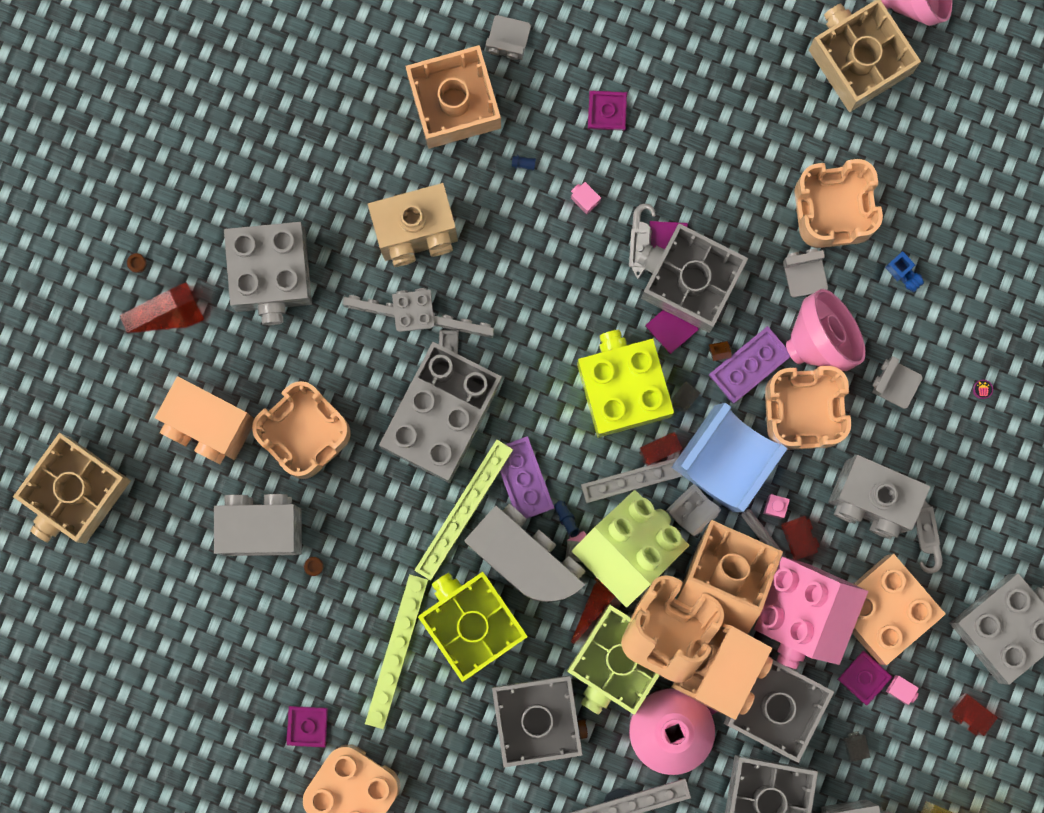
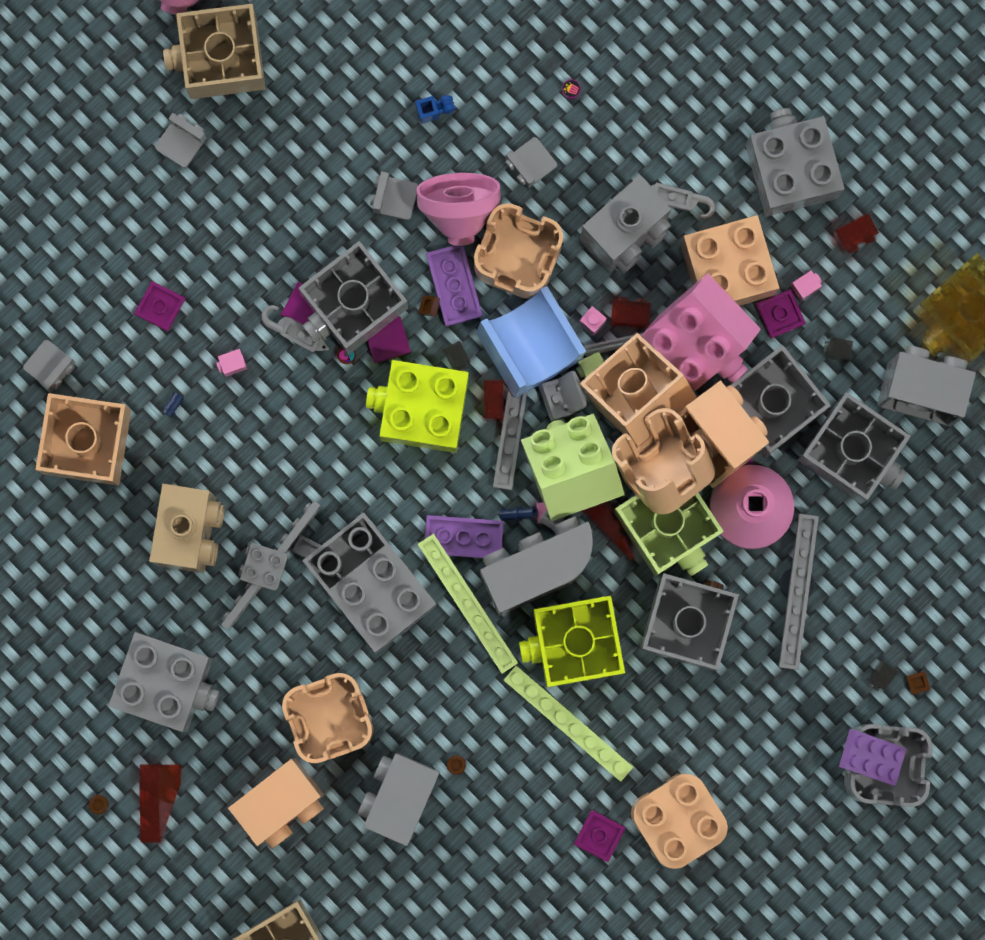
camera: 70 degrees left, 0 degrees up
light nougat piece [794,159,883,248] -> none
none -> light grey bracket [155,113,207,168]
none -> tile [337,347,356,365]
none -> yellowish green brick [576,352,604,378]

